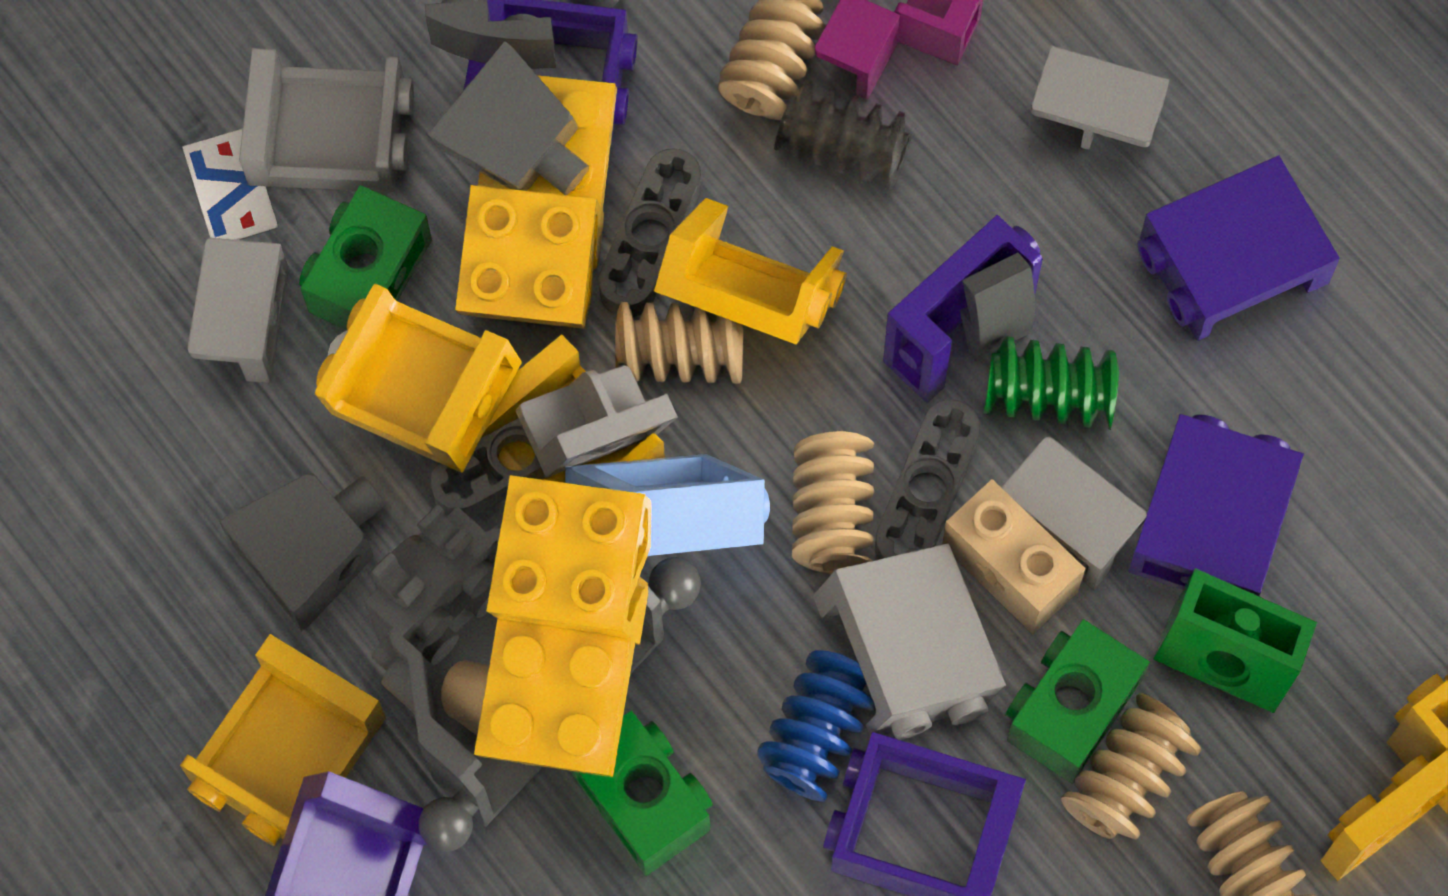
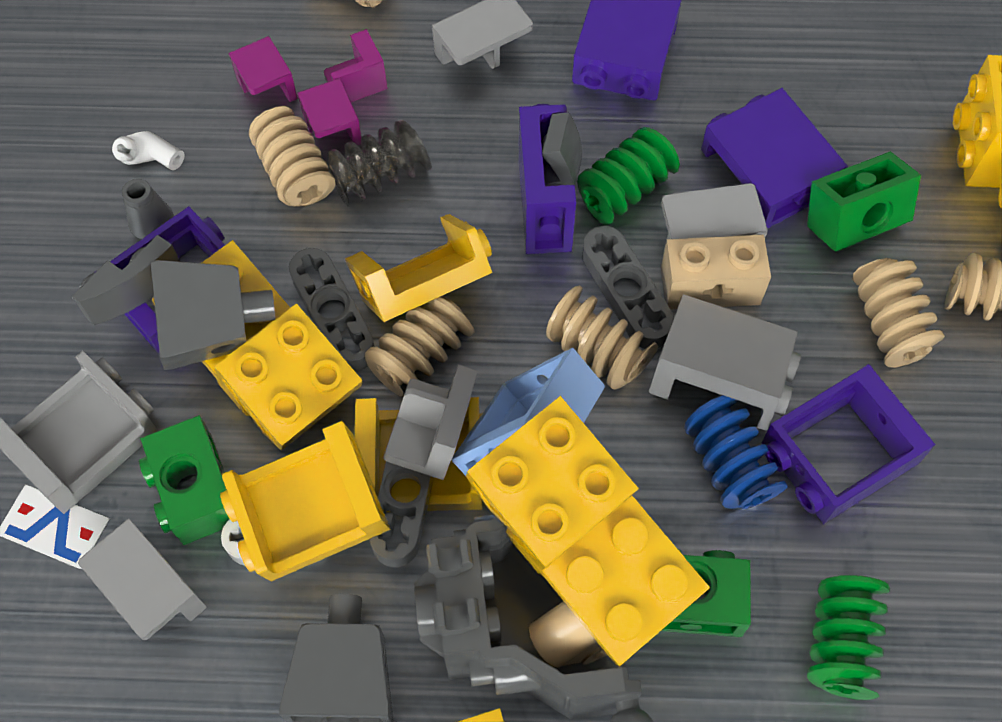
camera: 50 degrees left, 5 degrees down
green brick [1005,619,1150,784] -> none

